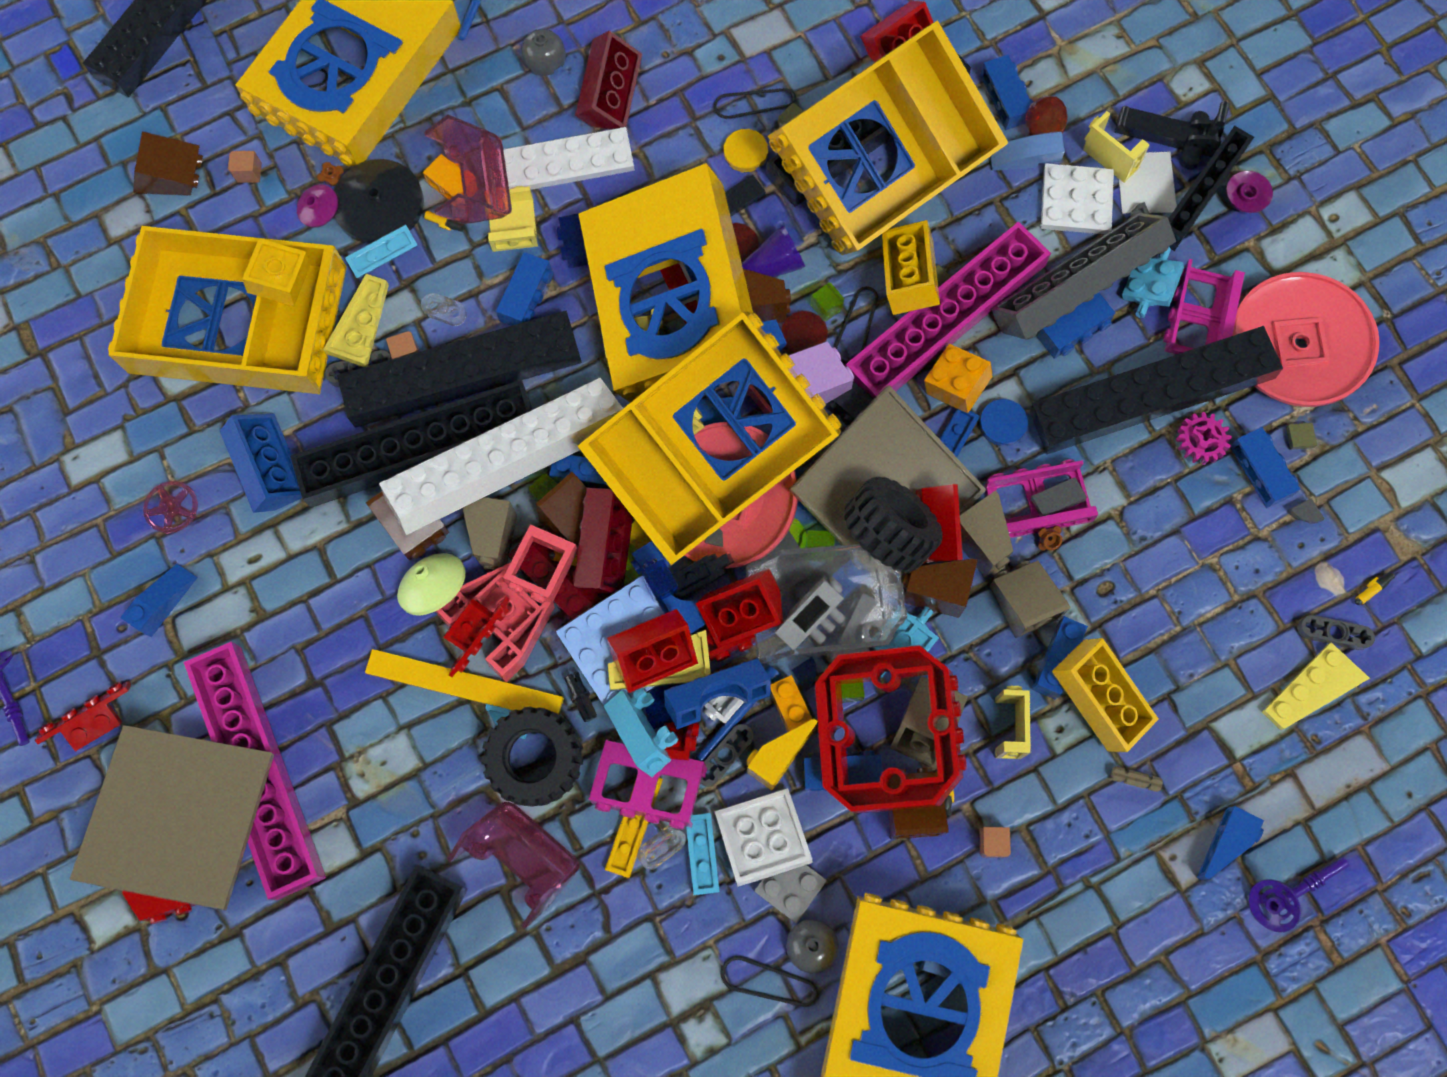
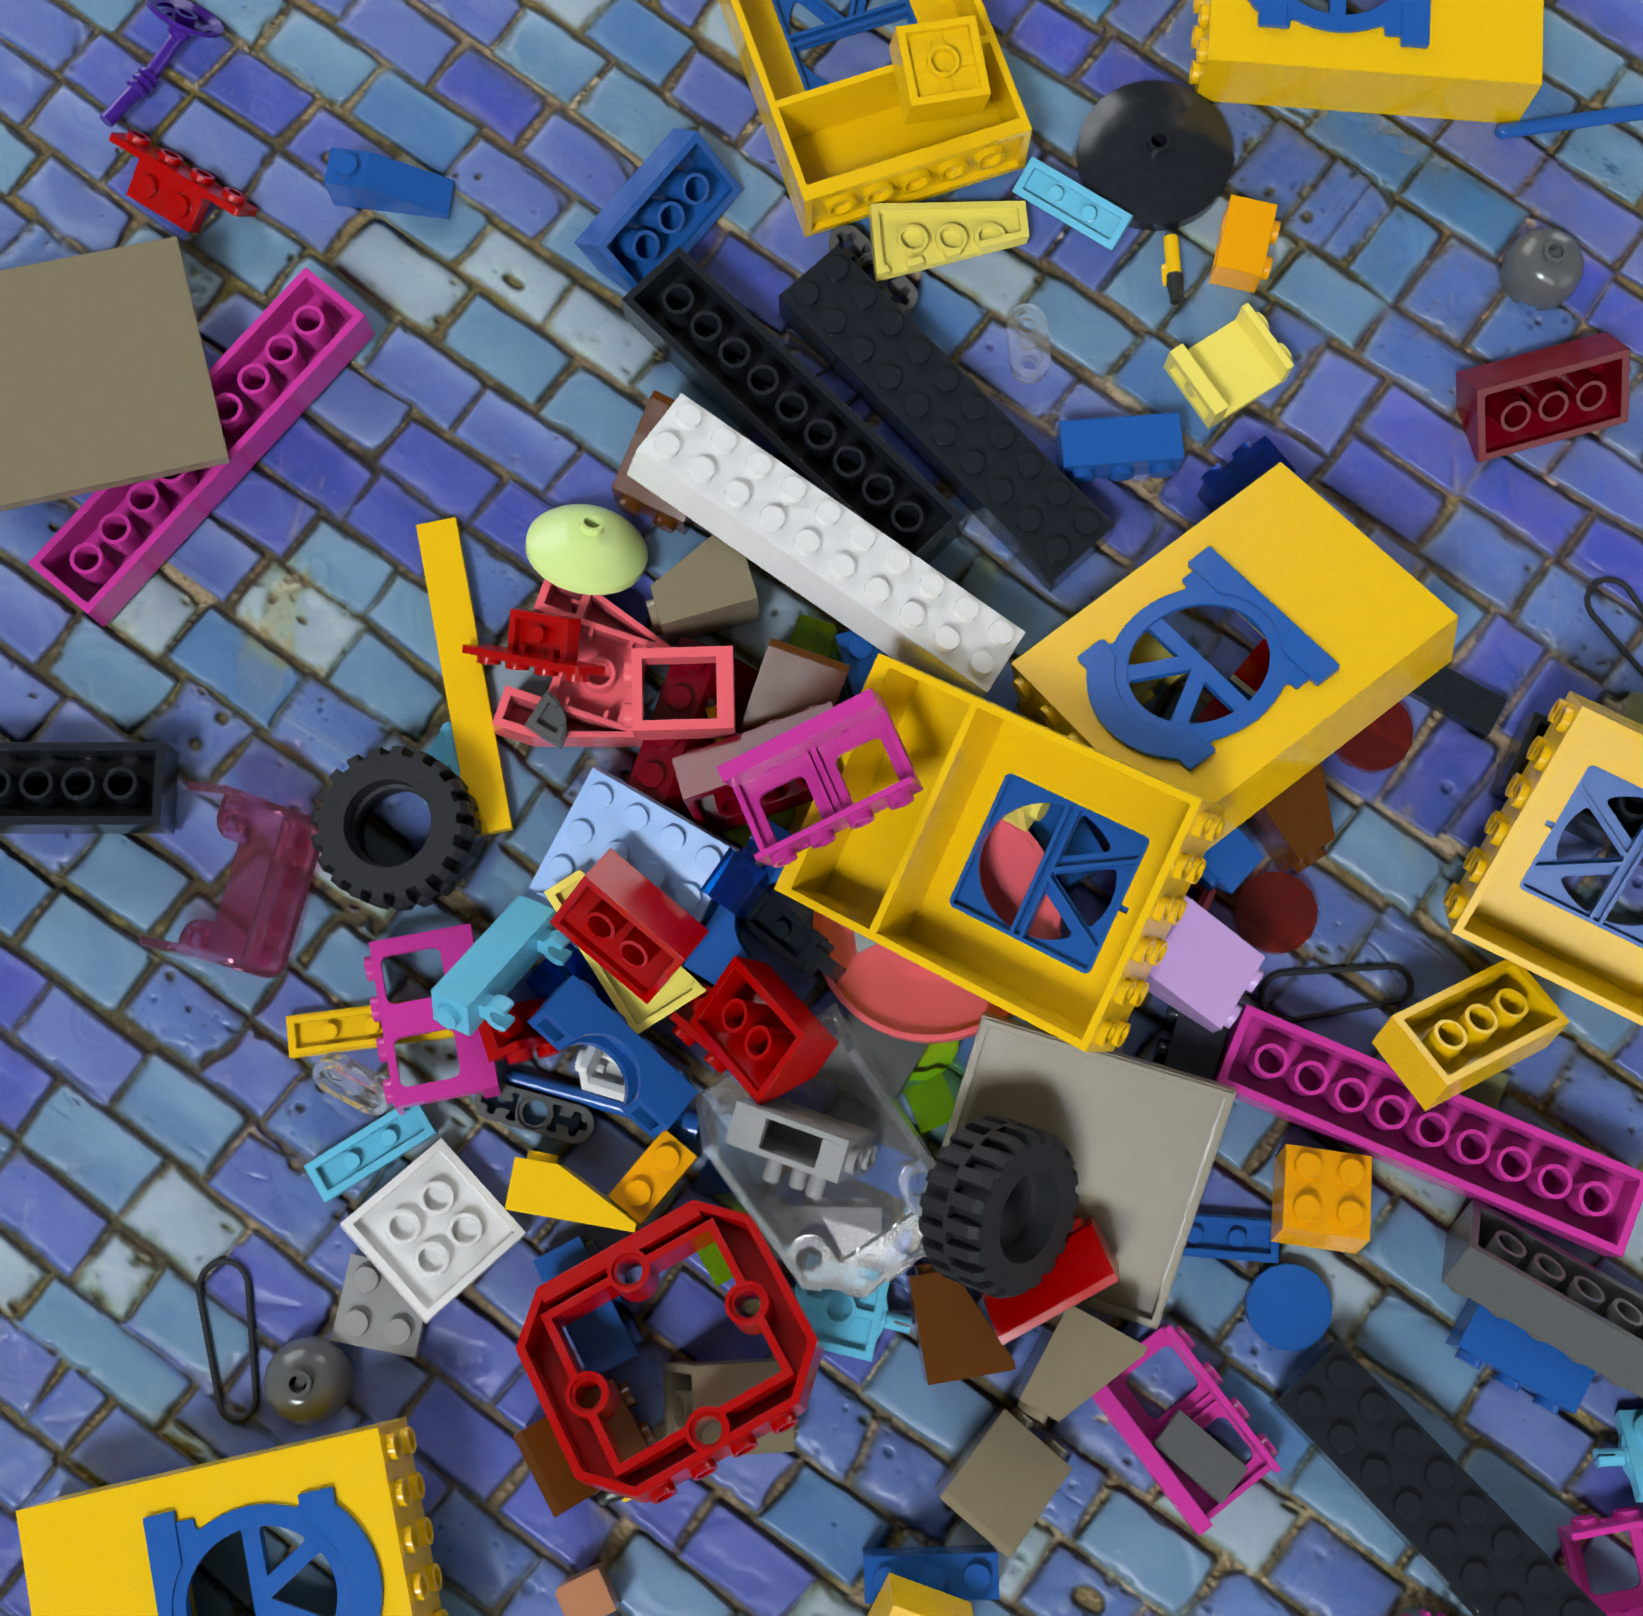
camera: 60 degrees right, 5 degrees up
clear pink wheel [143,481,198,534] -> none
magenta dish [297,184,338,228] -> none
dark orange plate [317,162,344,186] -> none
nougat piece [386,331,420,359] -> none
clear pink windscreen [424,114,512,224] -> none
white plate [494,127,635,190] -> none
black axle [564,672,597,722] -> none
yellow tile [724,129,768,172] -> none
dark purple cone [742,226,806,277] -> none
clear neon green piece [811,282,844,321] -> none
light yellow panel [995,686,1031,759] -> none
dark orange plate [1038,525,1062,550] -> none
none -> dark grey tile [525,690,567,749]
none -> dark pink window [717,688,924,868]

